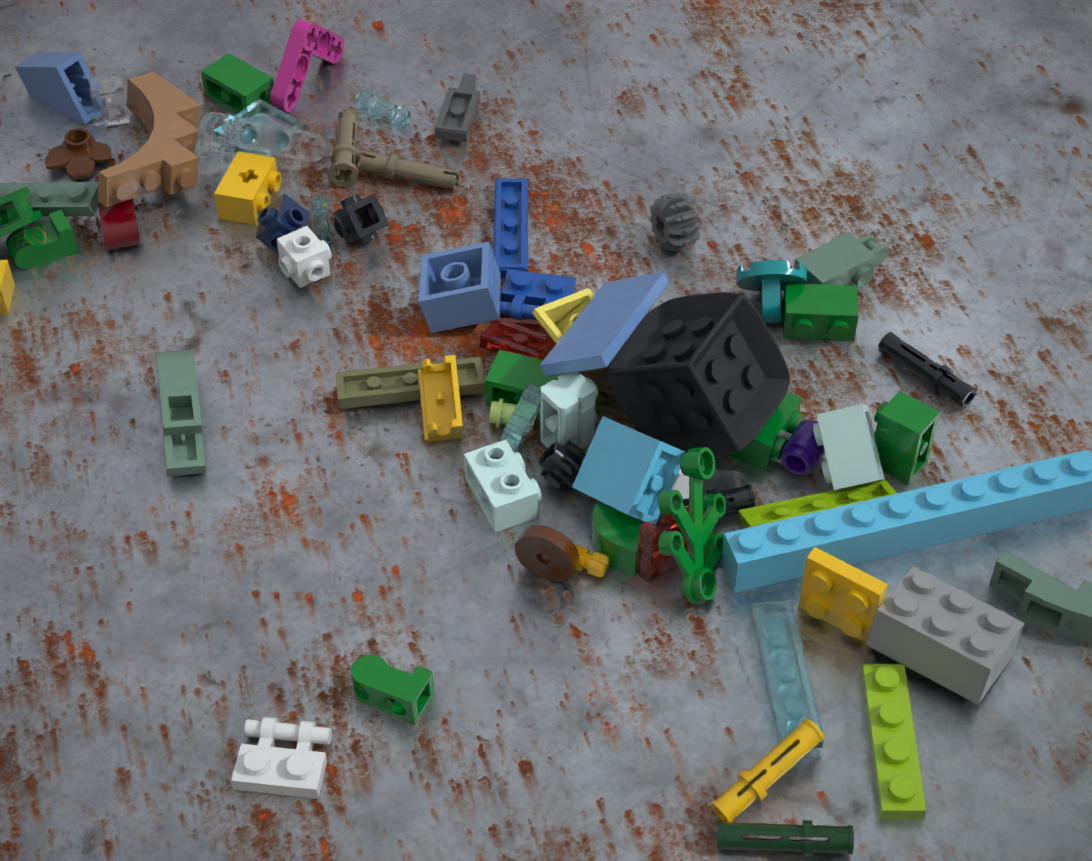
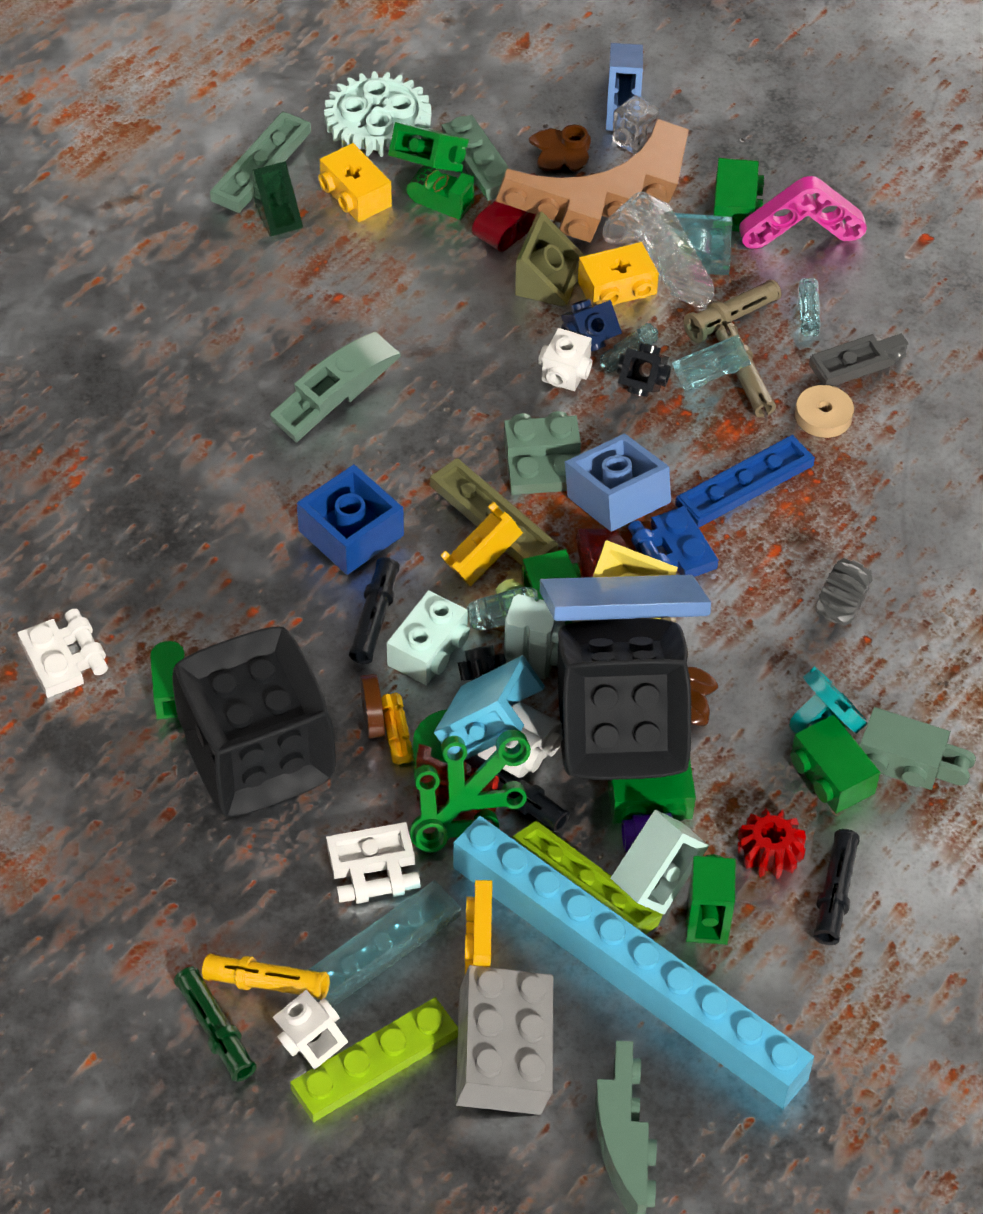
camera: 55 degrees right, 5 degrees up
none -> black piece [172,627,336,817]
none -> white brick [273,990,348,1070]
none -> blue brick [297,464,404,575]
none -> white plate [326,822,421,904]
none -> black pin [349,557,400,664]
none -> sand green plate [504,411,581,495]
none -> olive slope [515,211,585,307]
none -> clear light blue plate [672,334,751,391]
none -> red gear [737,808,806,879]
none -> tan piece [795,385,854,438]

